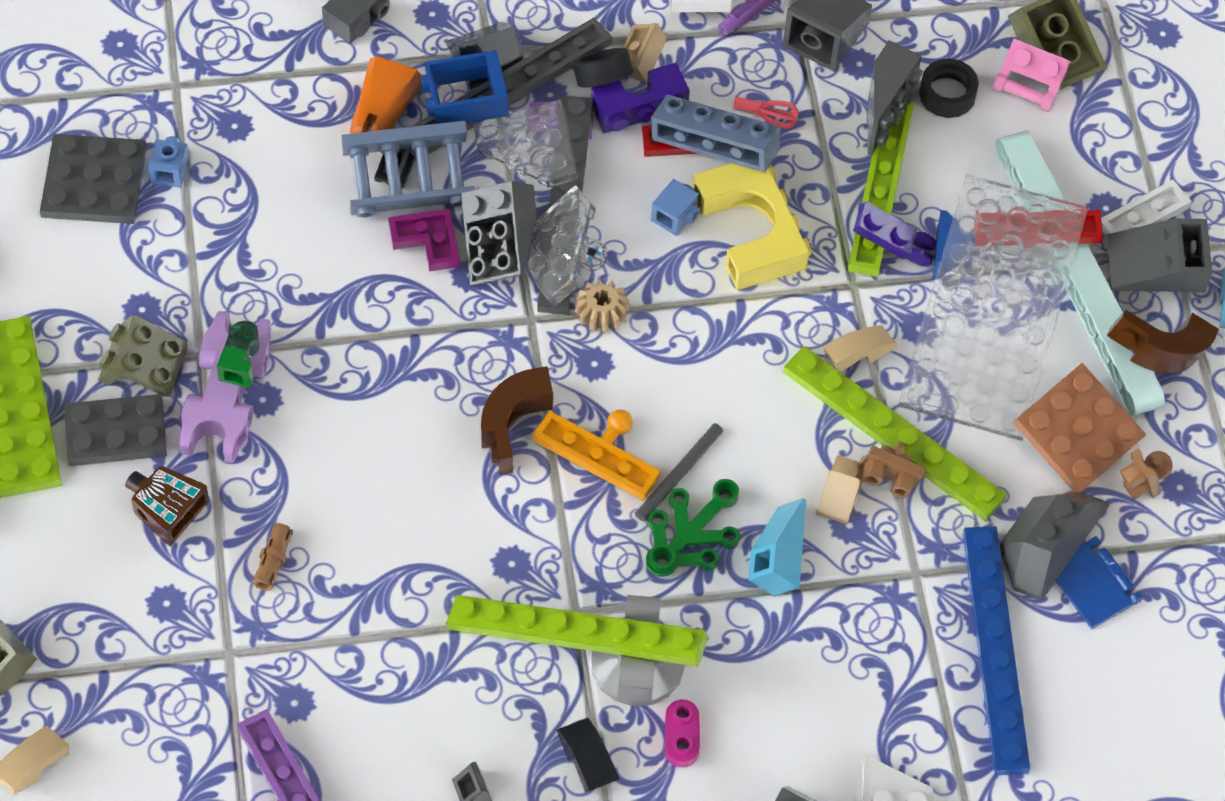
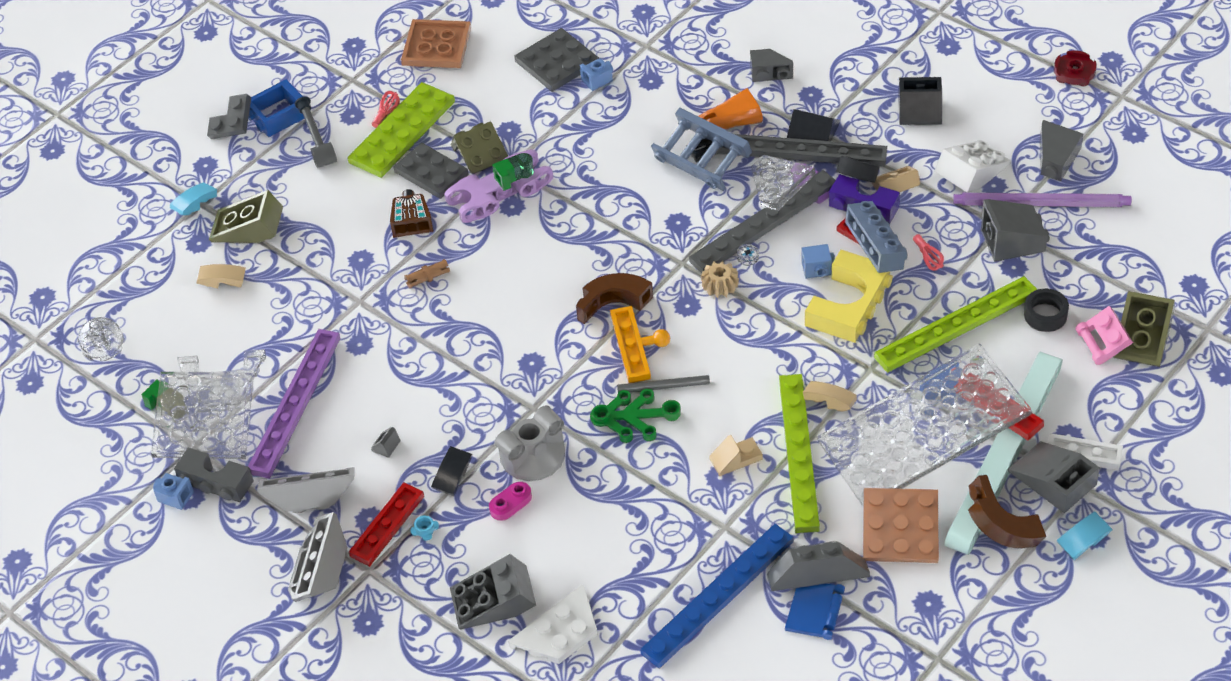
camera: 55 degrees right, 10 degrees down
magenta plate [388,209,460,272] -> none
blue window [420,50,509,124] -> none
lime plate [446,595,708,667] -> none
dark grey slope [461,181,537,286] -> none
clear plate [525,185,596,307] -> none
medium azure slope [748,498,806,596] -> none
dark purple hinge [853,201,937,267] -> none
medium nougat hips [859,441,926,499] -> none
dark grey slope [868,40,923,156] -> none
medium nougat hips [1120,448,1173,500] -> none

